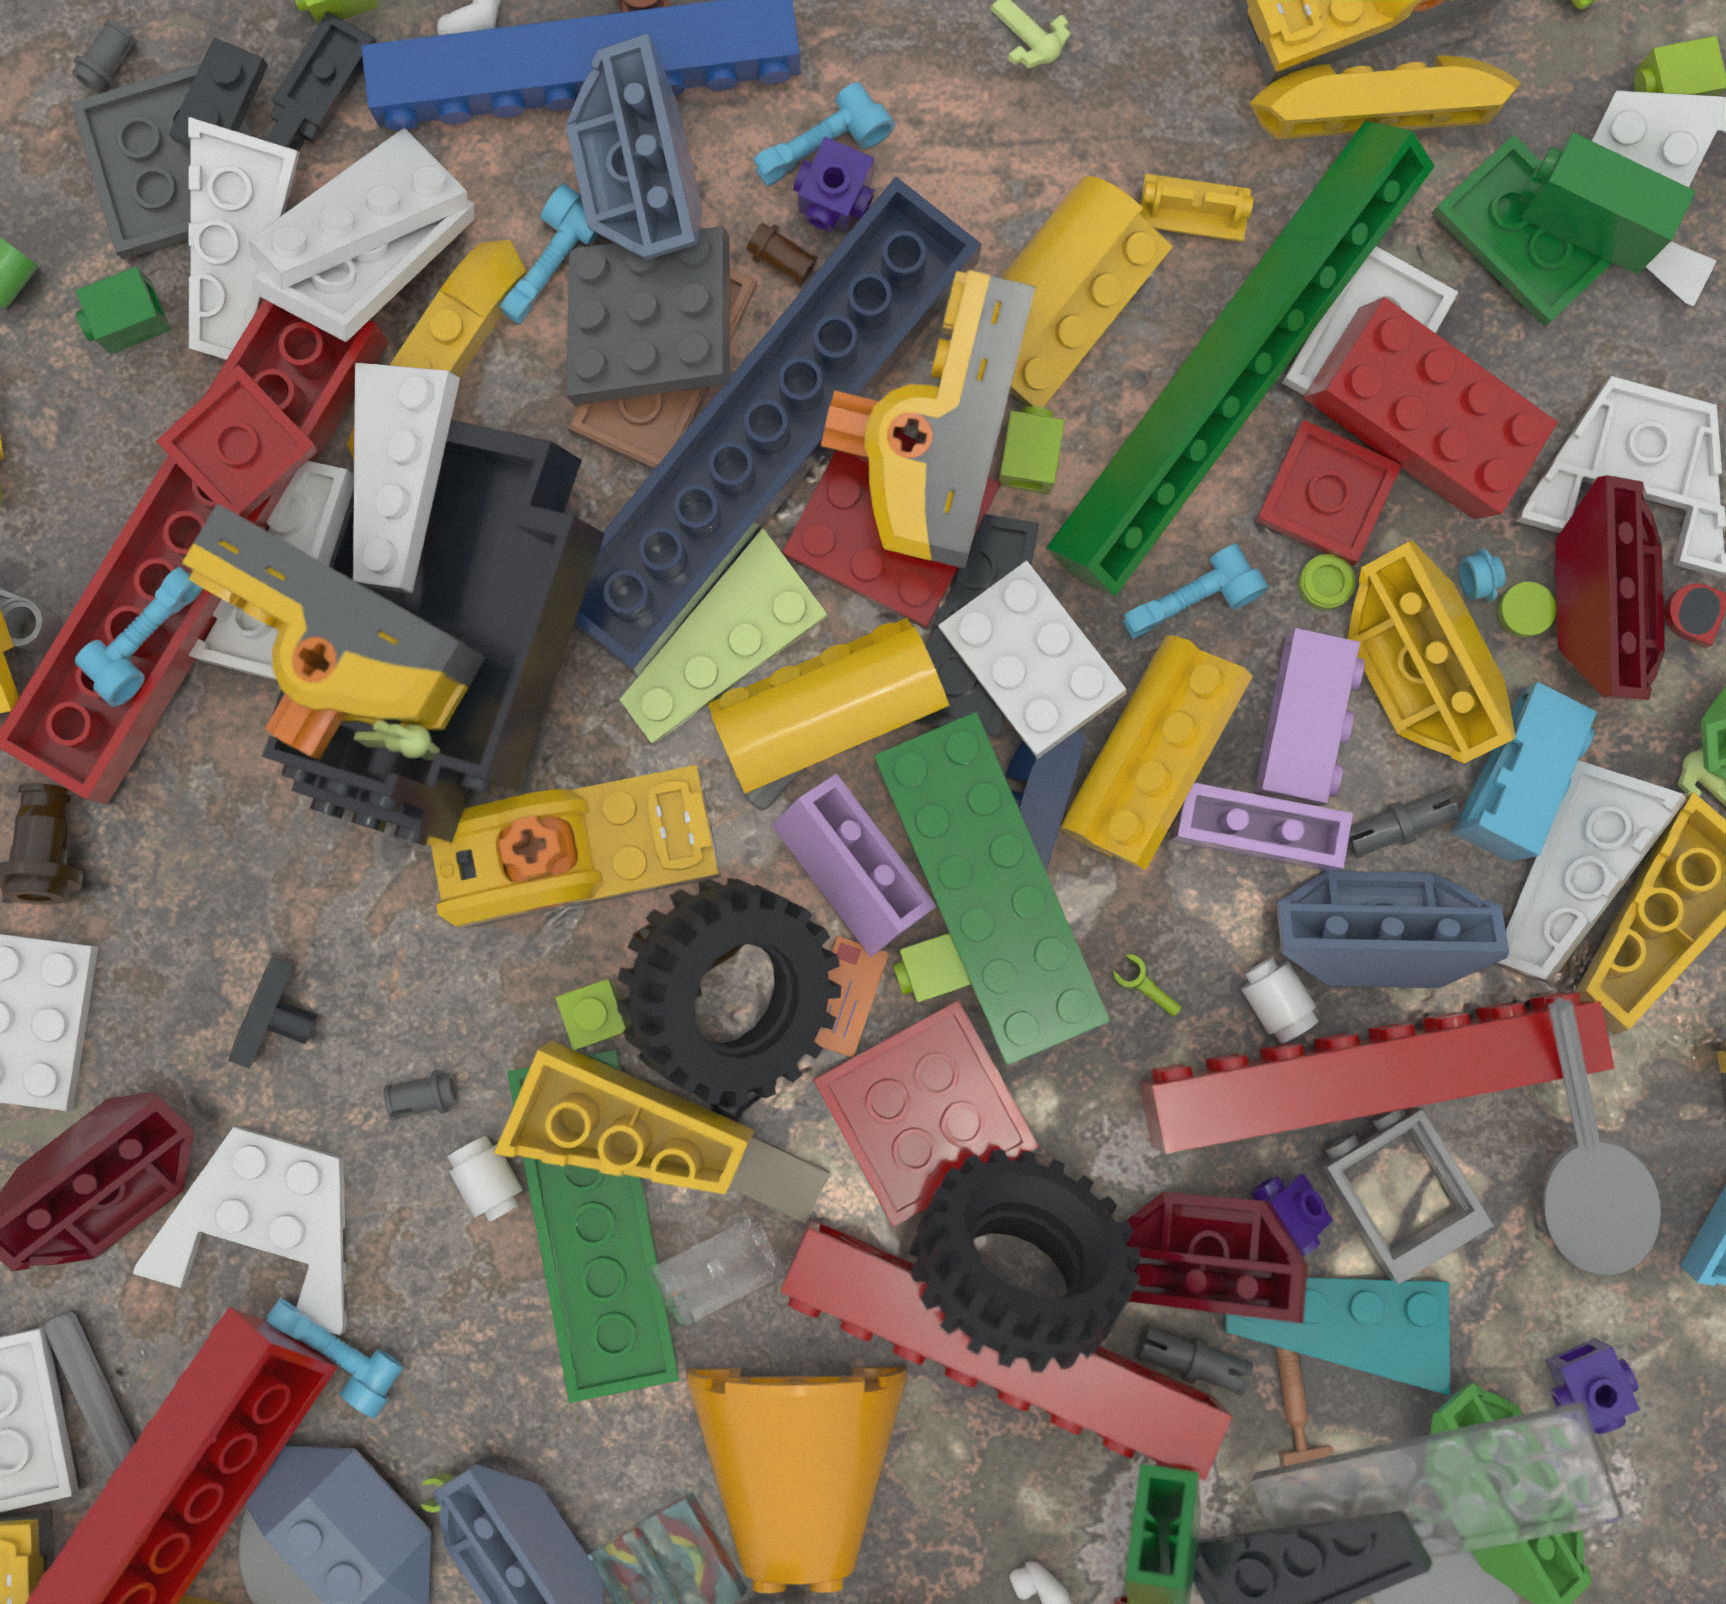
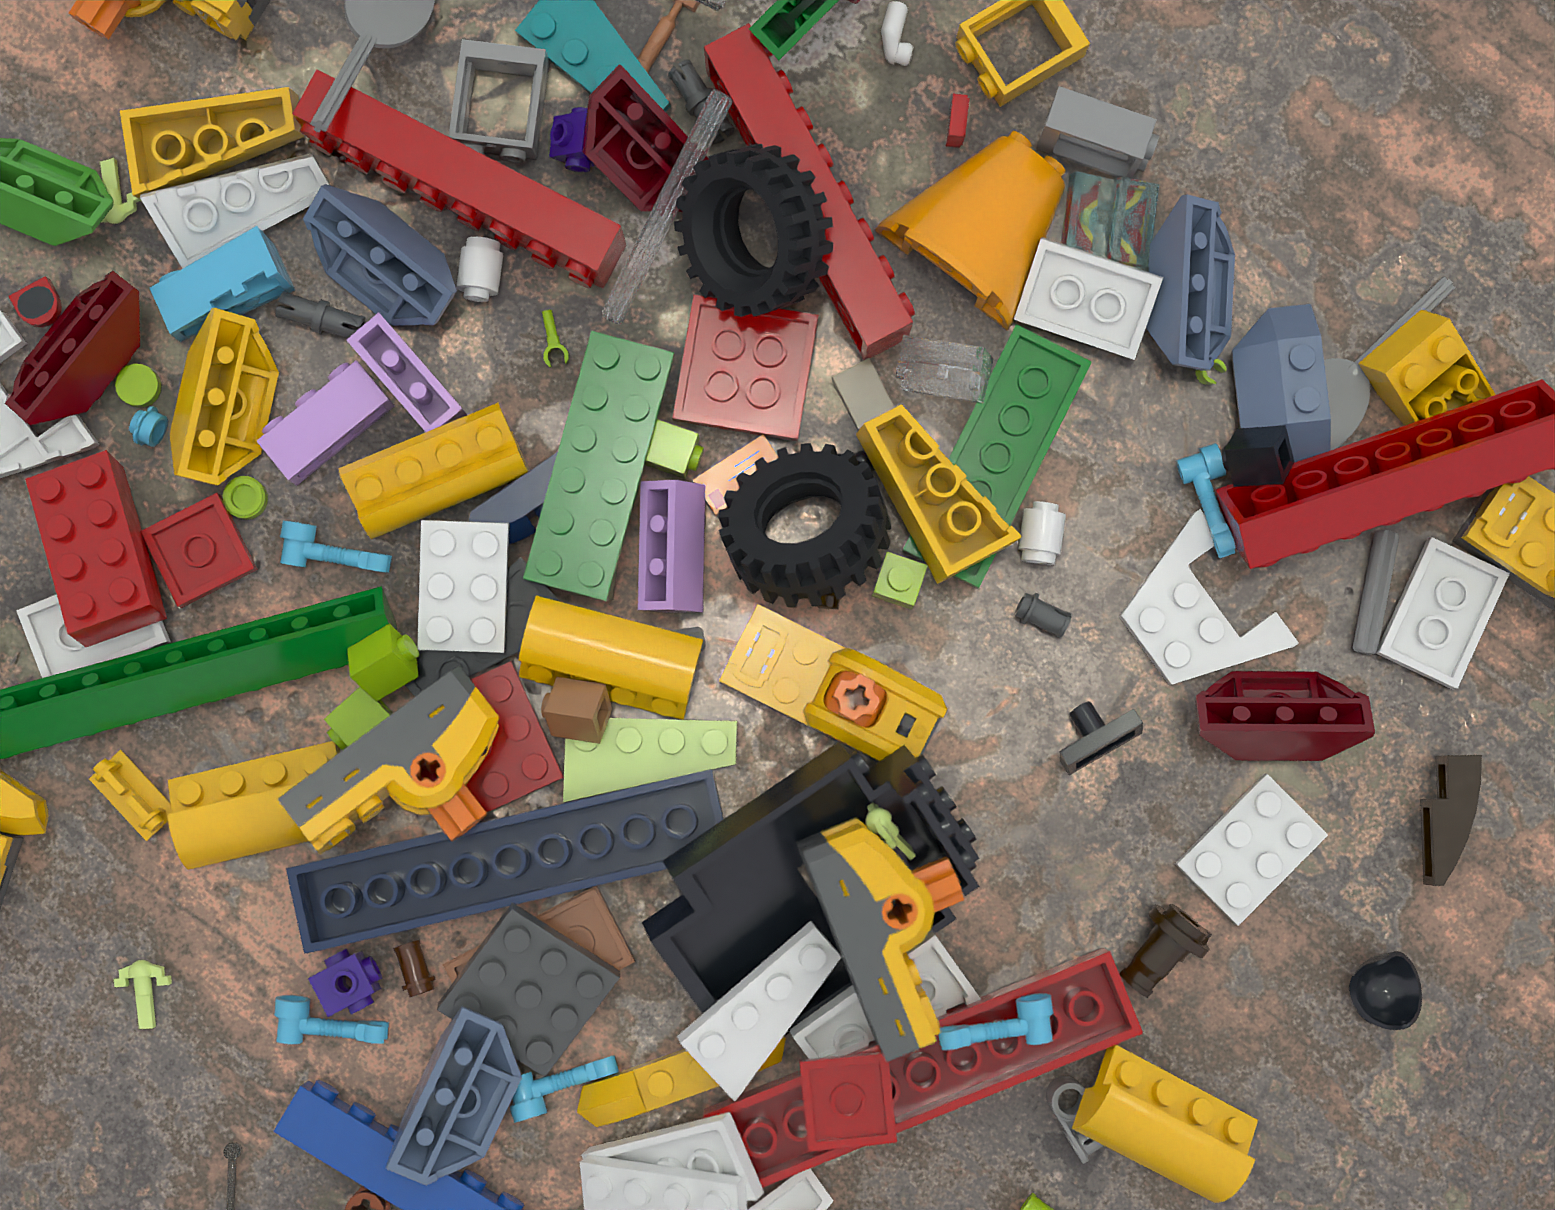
camera: 140 degrees left, 0 degrees up
none -> lime brick [347,623,419,702]
none -> medium nougat brick [541,677,612,744]
none -> clear axle [602,89,732,325]
none -> red tile [946,93,970,148]
none -> white plate [1014,237,1164,360]
none -> black brick [1222,425,1295,487]

